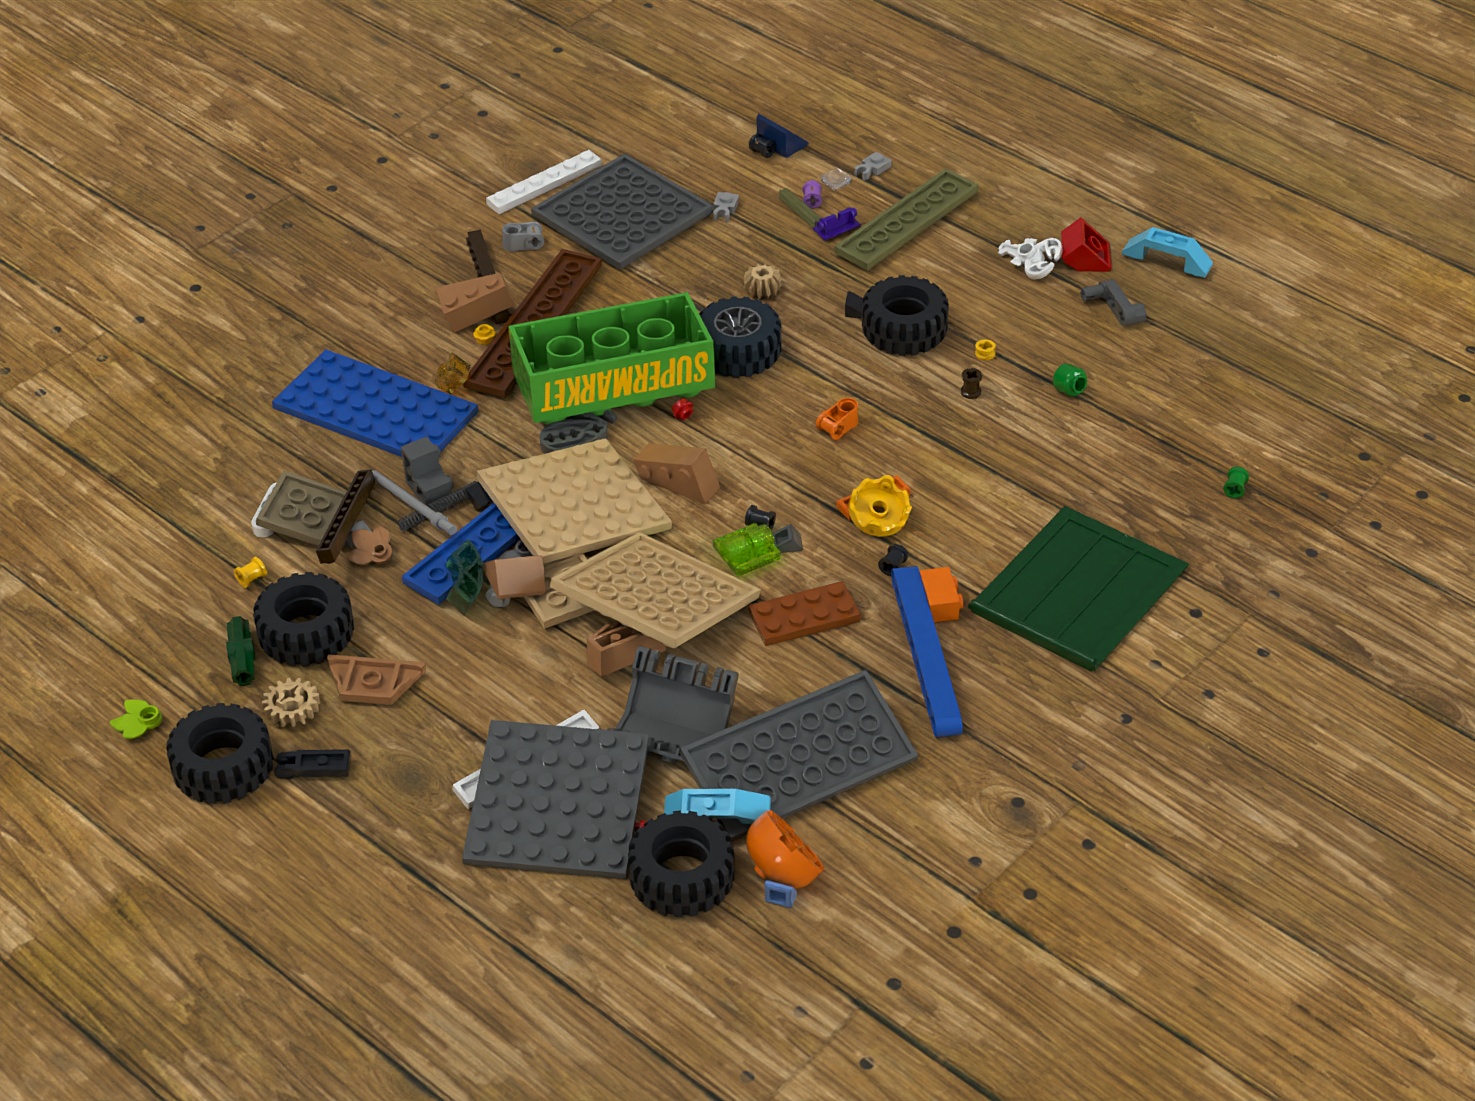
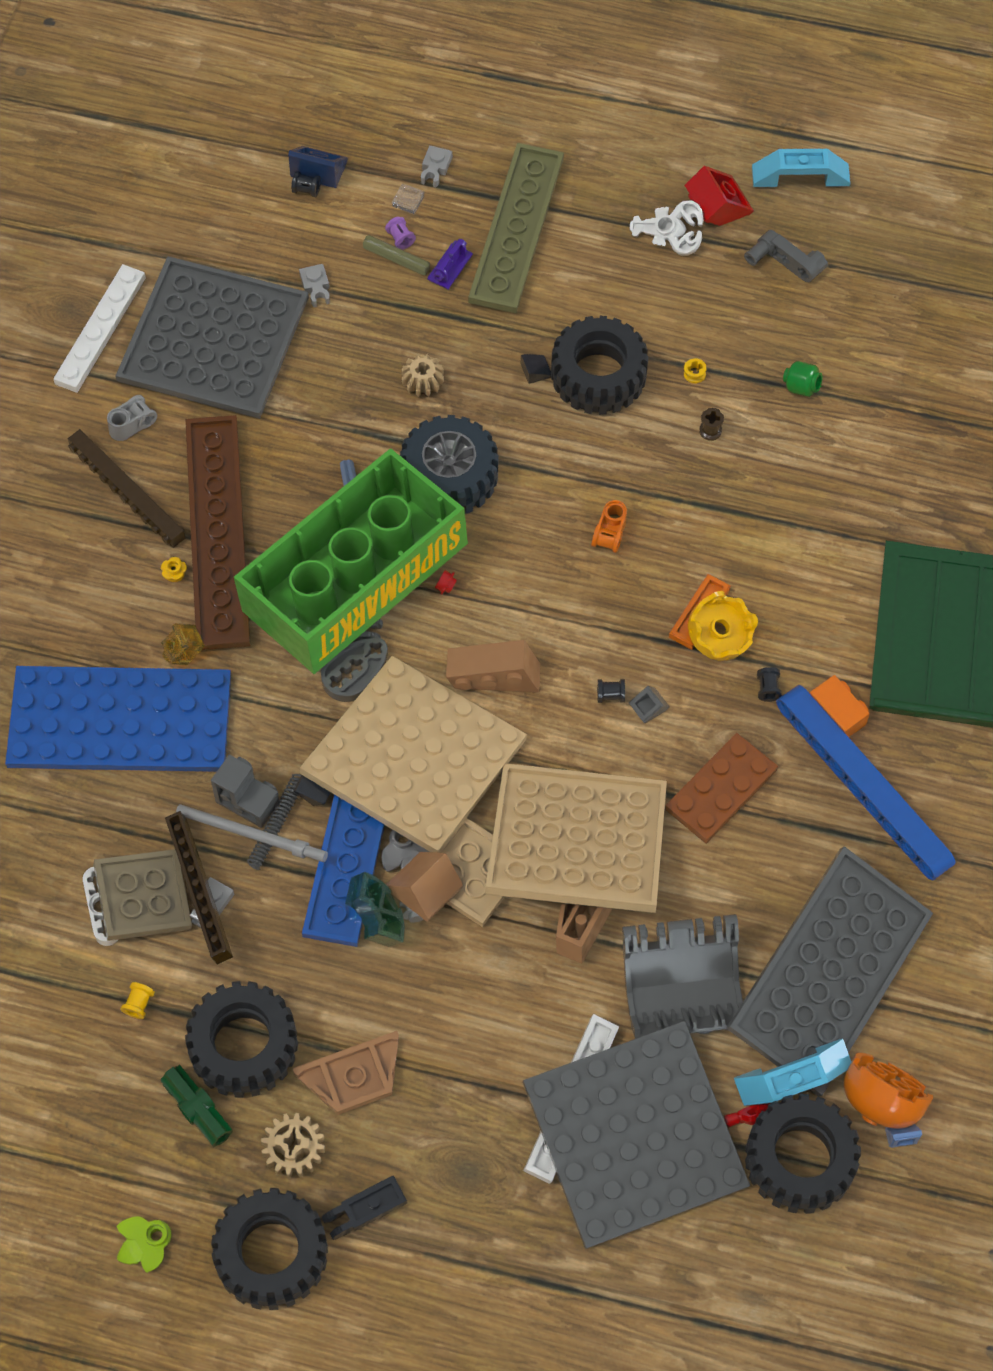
camera: 30 degrees left, 20 degrees up
medium nougat plate [346,526,393,566] -> none
medium nougat wedge [436,273,516,332] -> none
clear neon green plate [713,523,781,577] -> none

